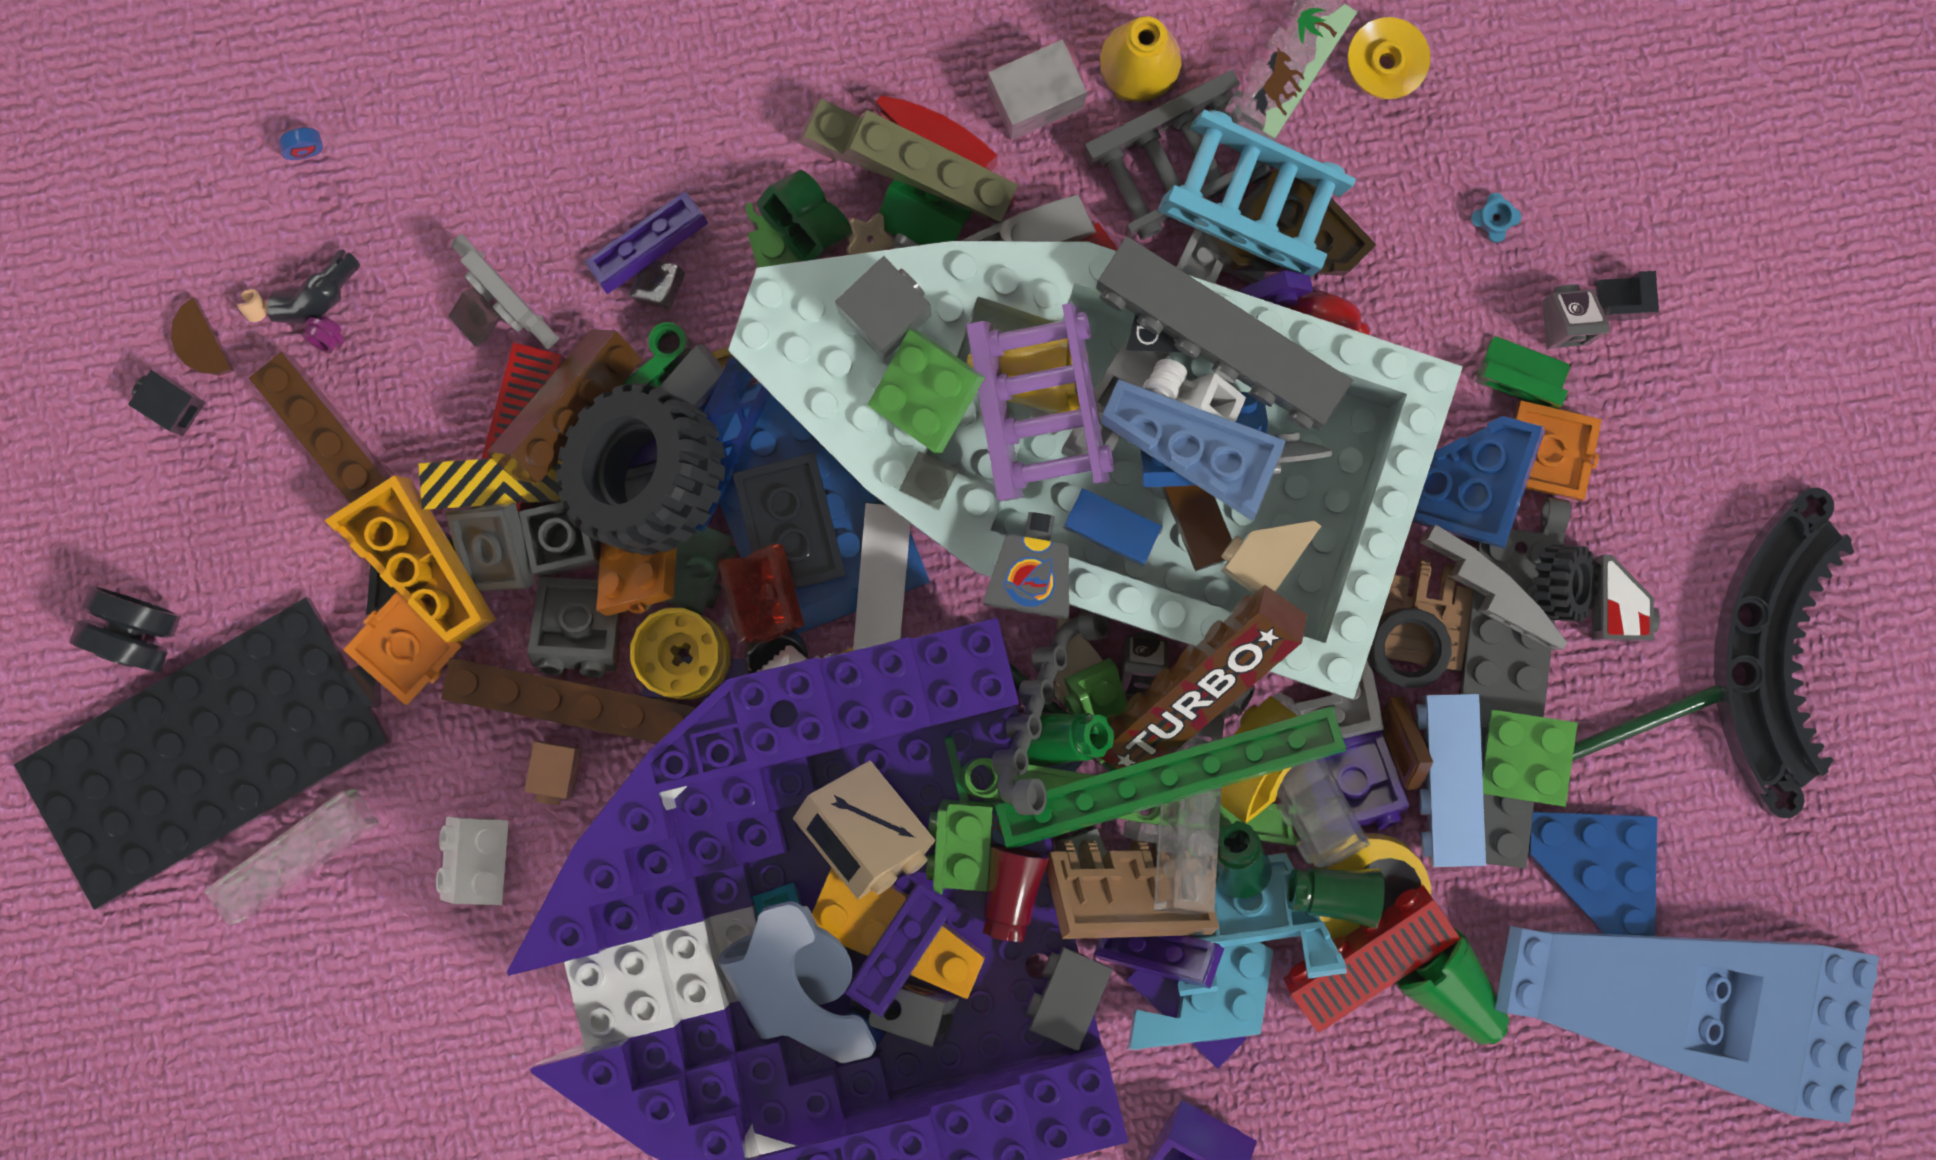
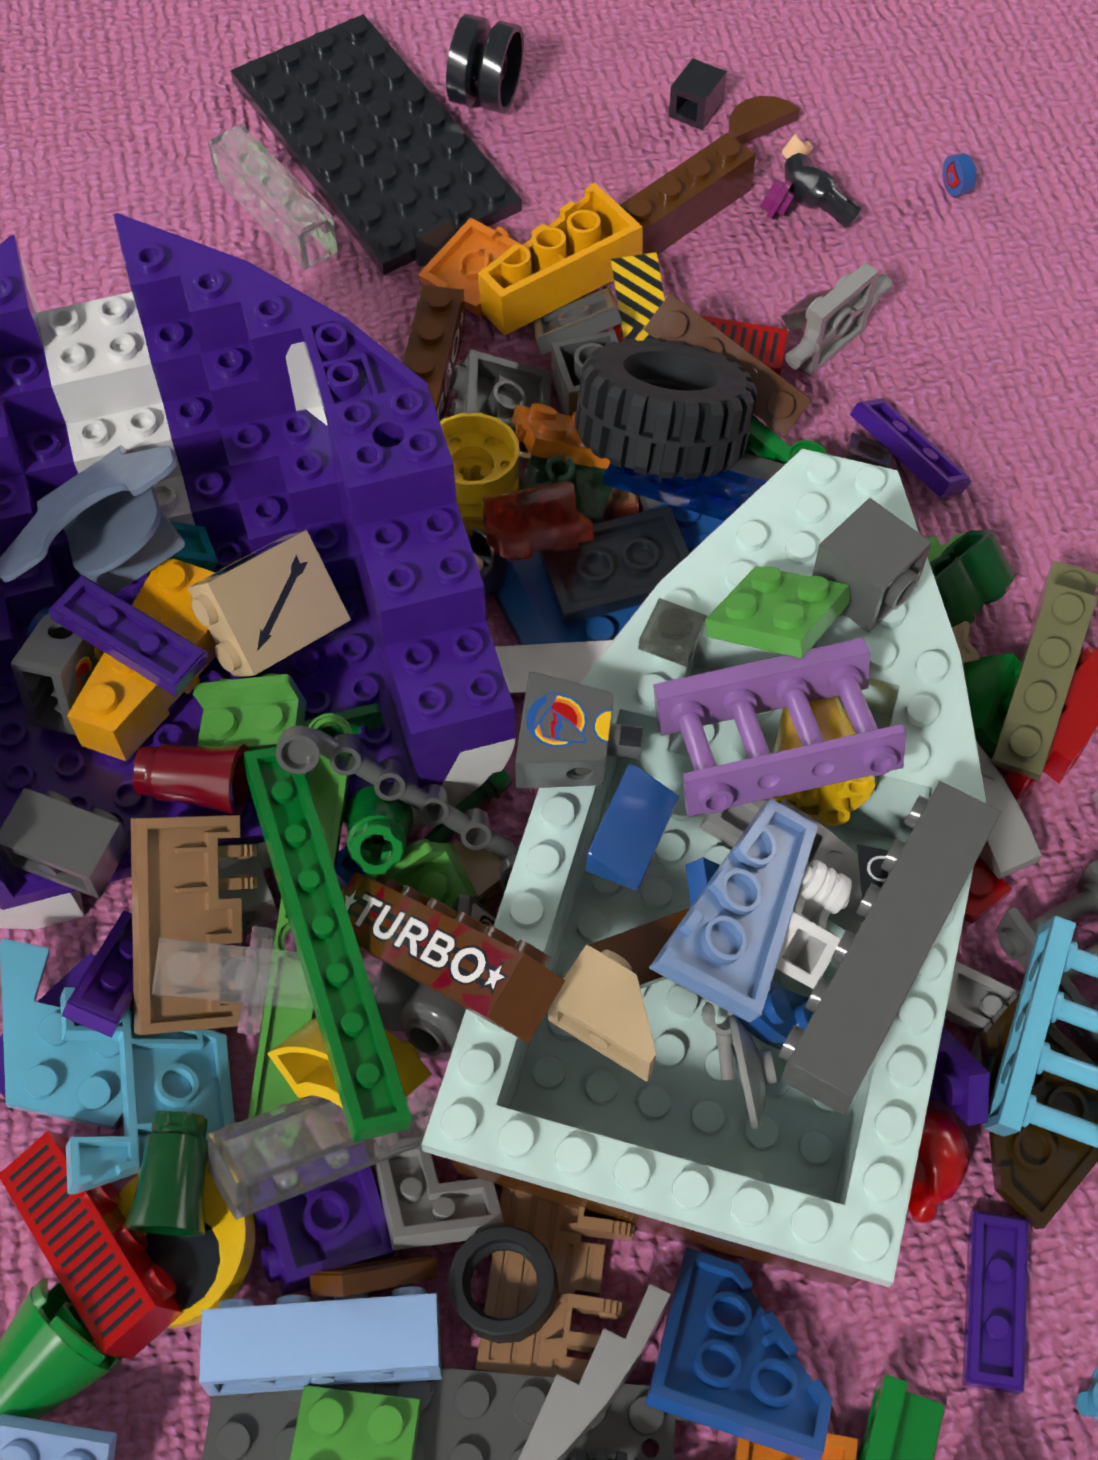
camera: 85 degrees right, 25 degrees down
dark green plant [1213,821,1272,899] -> none
none -> dark purple tile [962,1211,1029,1394]

